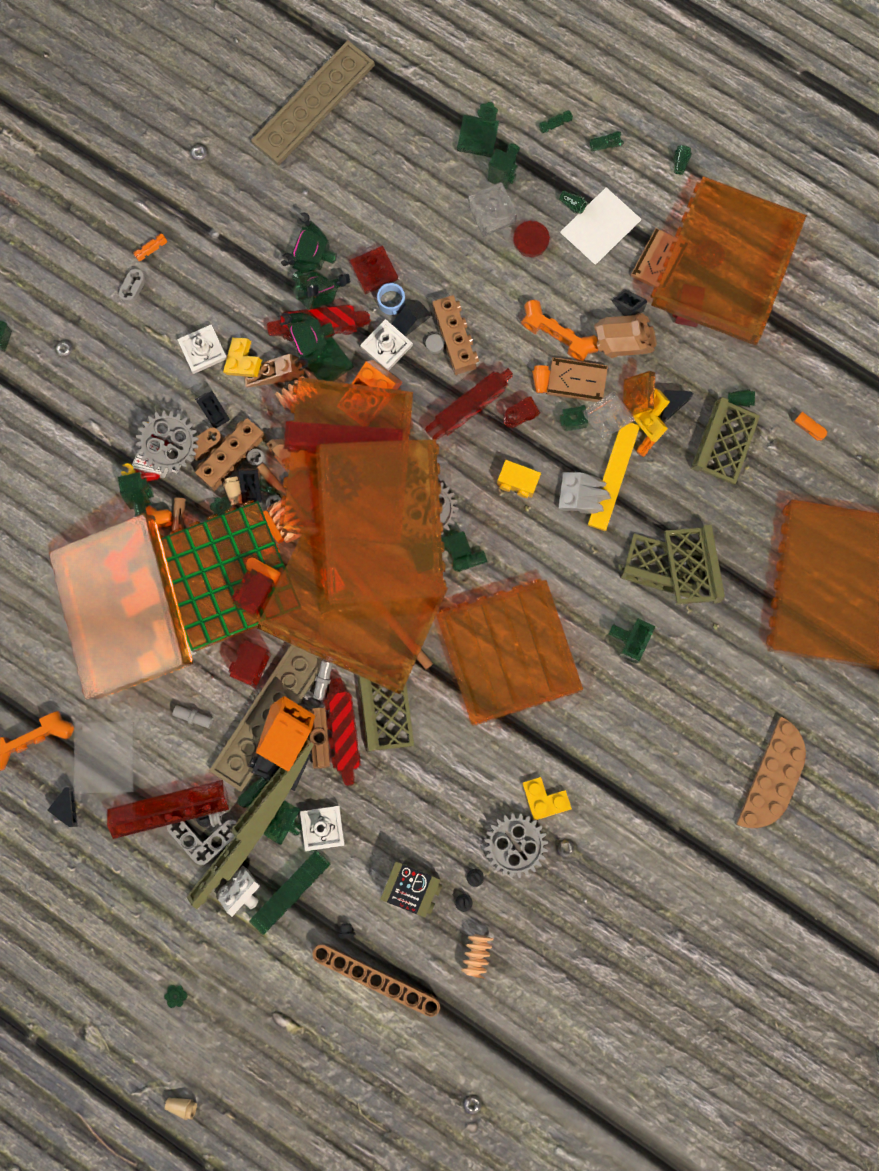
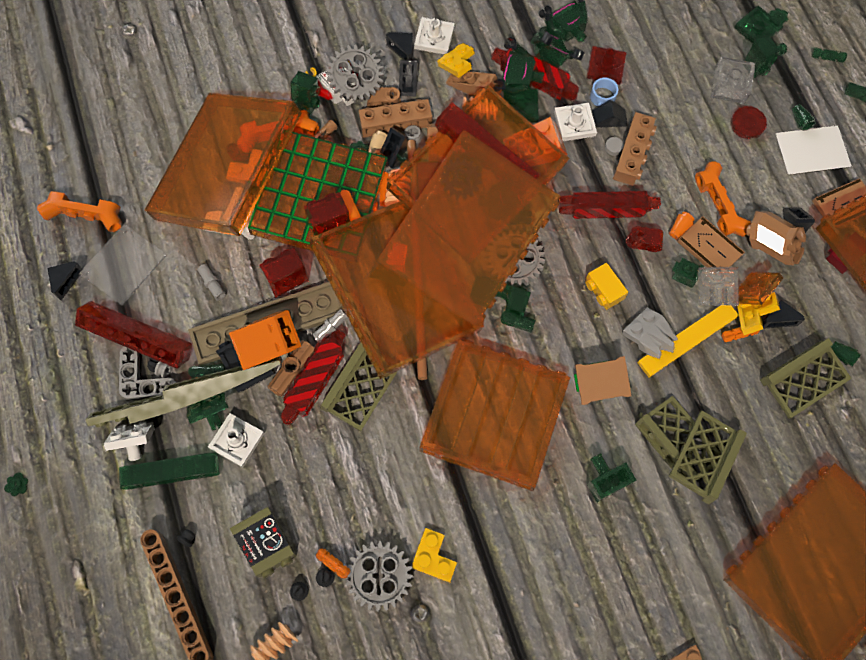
camera: 35 degrees right, 10 degrees down
none -> orange axle [316,548,350,579]
none -> black slope [386,32,413,60]
none -> medium nougat piece [574,356,631,405]

